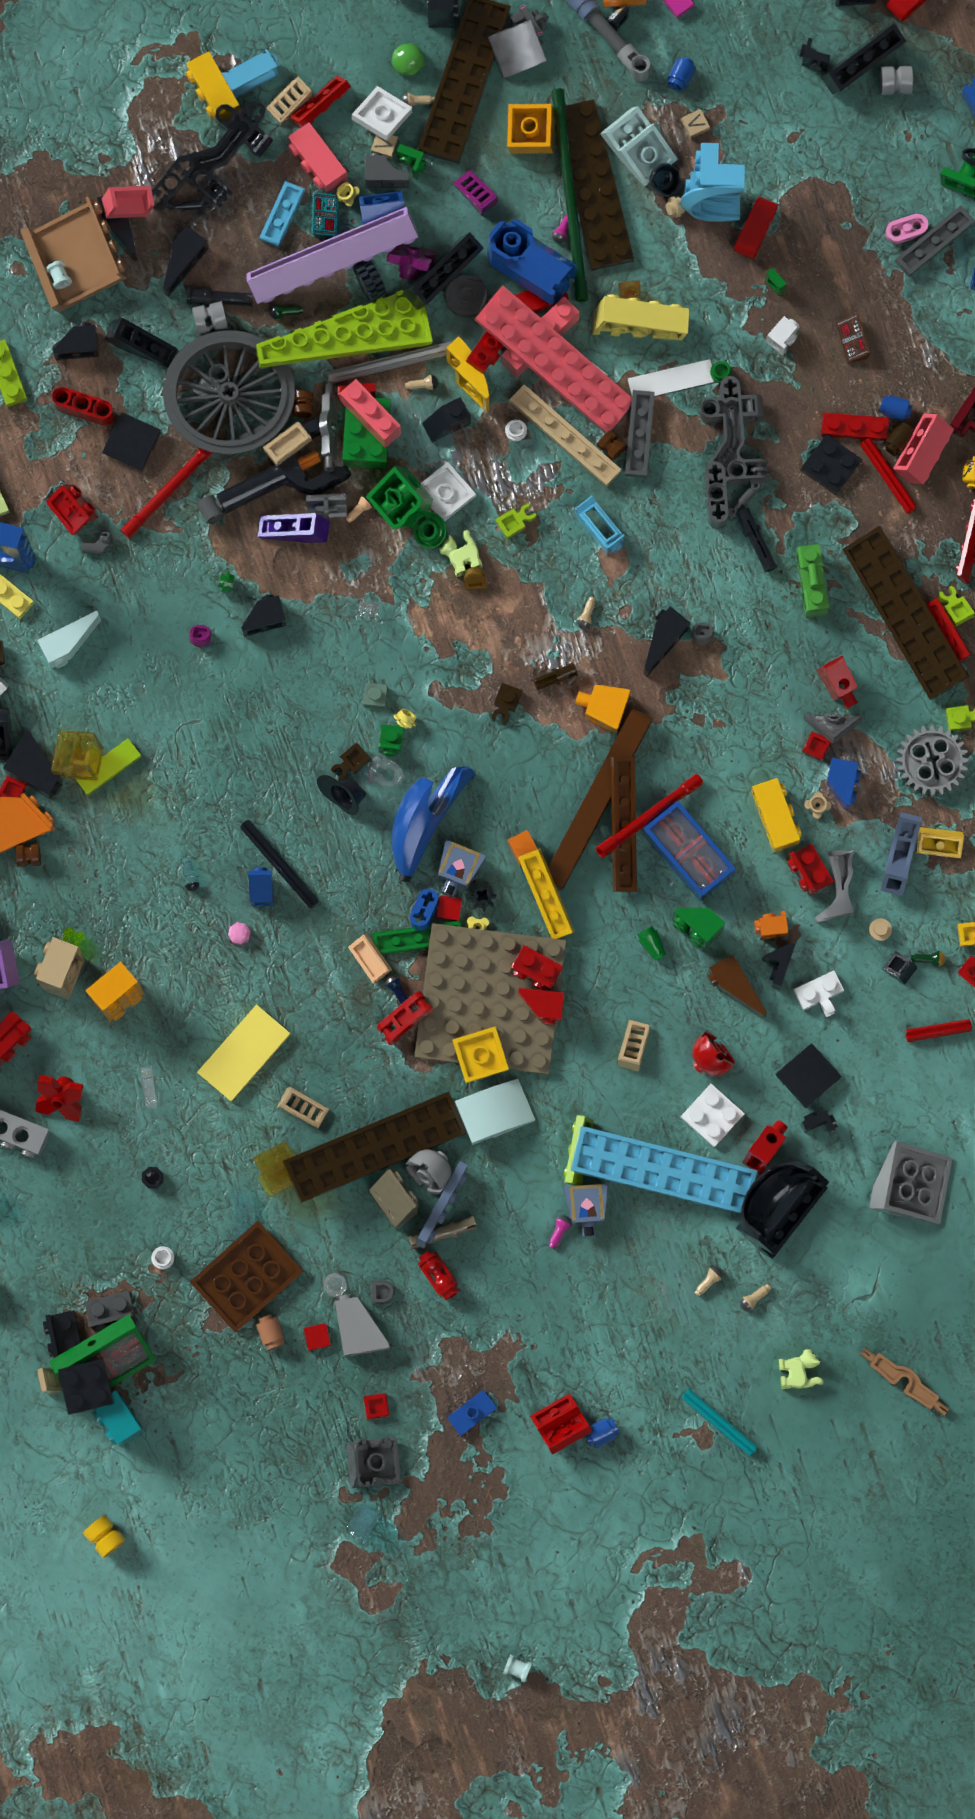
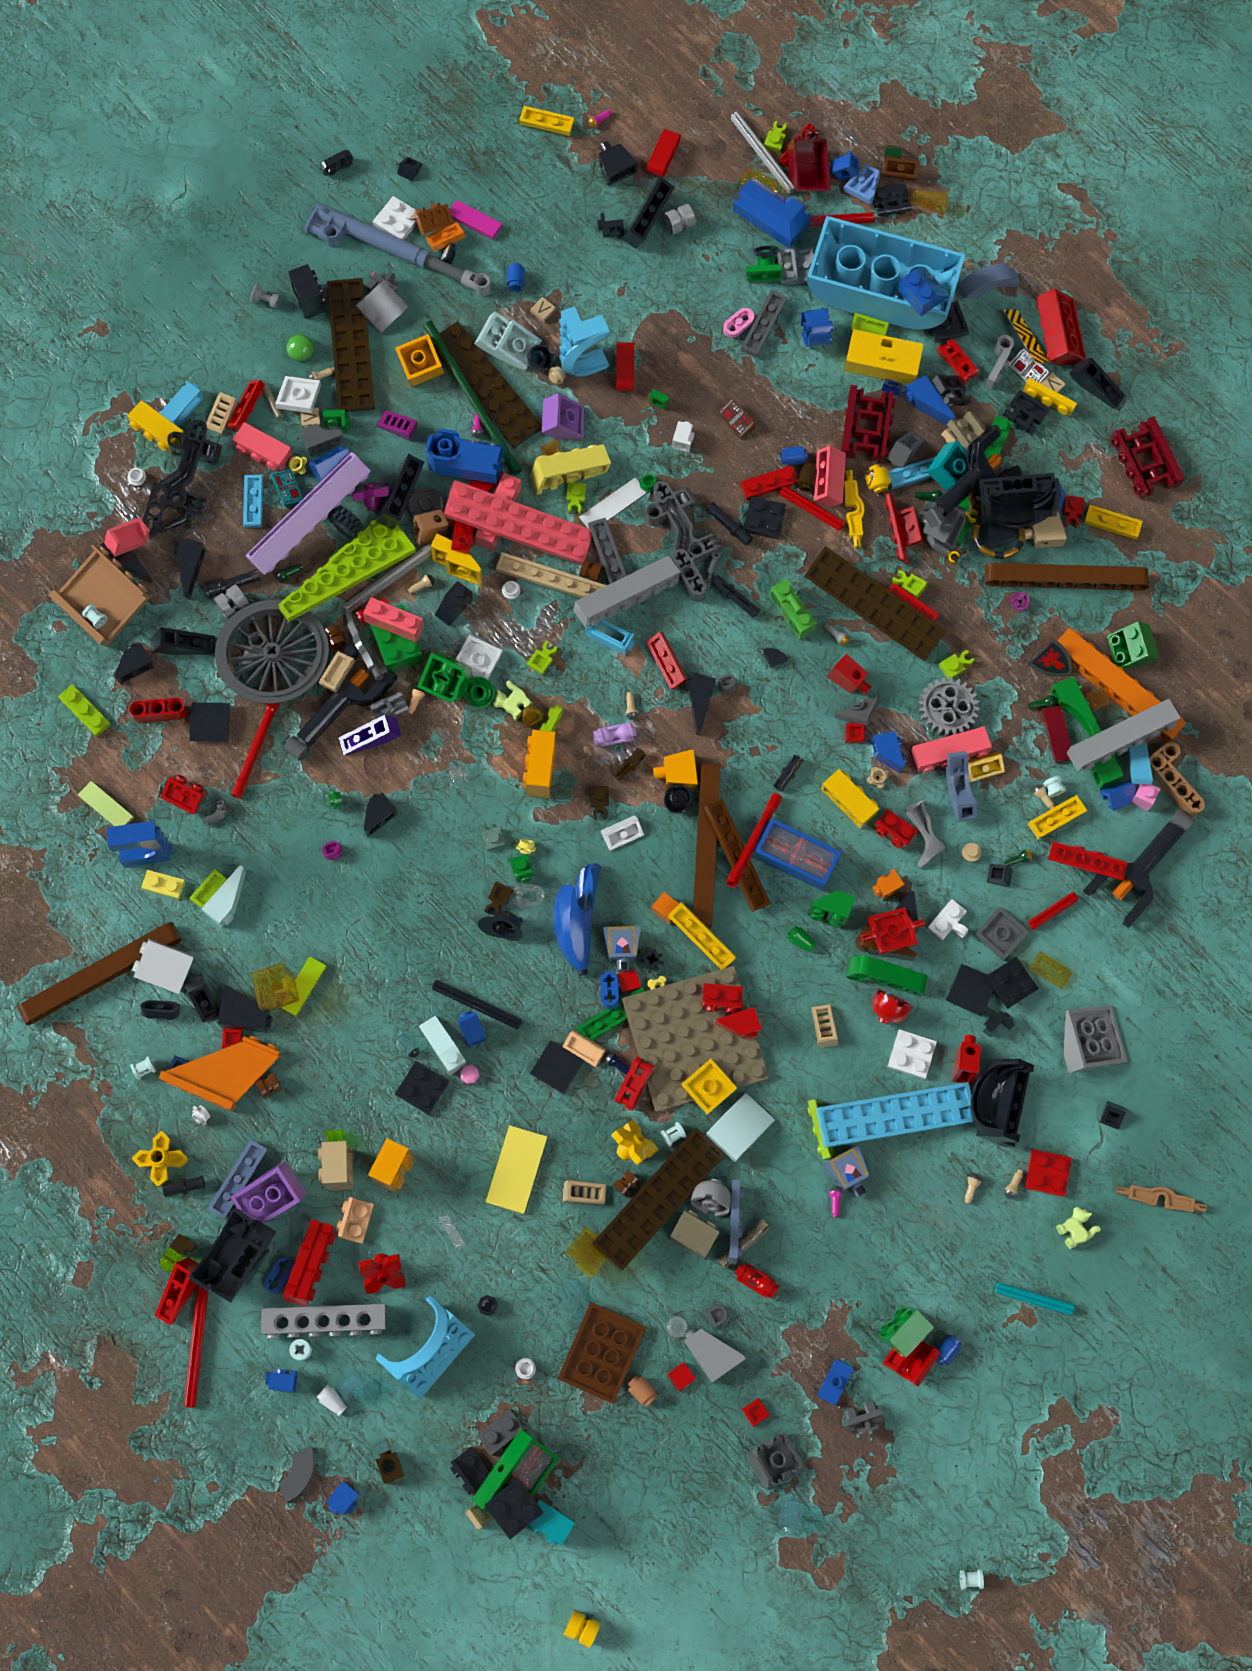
camera: 30 degrees left, 5 degrees down
none -> white plate [127,468,146,486]
none -> lime plate [189,869,227,909]
none -> dark tan piece [262,380,283,419]
none -> light nougat bracket [336,1197,374,1244]
none -> medium azure piece [376,1296,475,1399]
none -> black plate [395,1061,450,1116]
none -> medium nougat torso [412,510,456,548]
none -> light aqua slope [419,1016,467,1075]
none -> light orange brick [523,730,556,798]
none -> black tile [530,1040,584,1095]
none -> lime plate [540,704,564,732]
none -> medium lavender slope [542,393,584,440]
none -> lime plate [566,482,587,515]
none -> light grey brick [574,556,681,628]
none -> lavender piece [593,722,636,747]
none -> white slope [600,816,644,851]
none -> yellow plant [612,1120,659,1165]
none -> reddish brown wheel [613,1170,641,1198]
none -> plate [646,632,688,690]
none -> light aqua bush [661,1122,687,1147]
none -> black hair [663,784,693,814]
none -> black pin [706,502,753,546]
none -> black tile [763,648,788,668]
none -> black pin [773,754,804,792]
none -> light grey piece [824,623,850,645]
none -> yellow piece [844,470,864,549]
none -> green beam [846,955,928,996]
none -> dark grey hips [846,1401,884,1439]
none -> red plate [860,908,925,955]
none -> slope [878,1307,934,1357]
none -> coral brick [910,726,992,773]
none -> dark grey tile [974,907,1029,961]
none -> black plate [985,957,1039,1009]
none -> red plate [1024,1149,1071,1197]
none -> clear yellow slope [1028,951,1072,990]
none -> black slope [1100,1101,1126,1129]

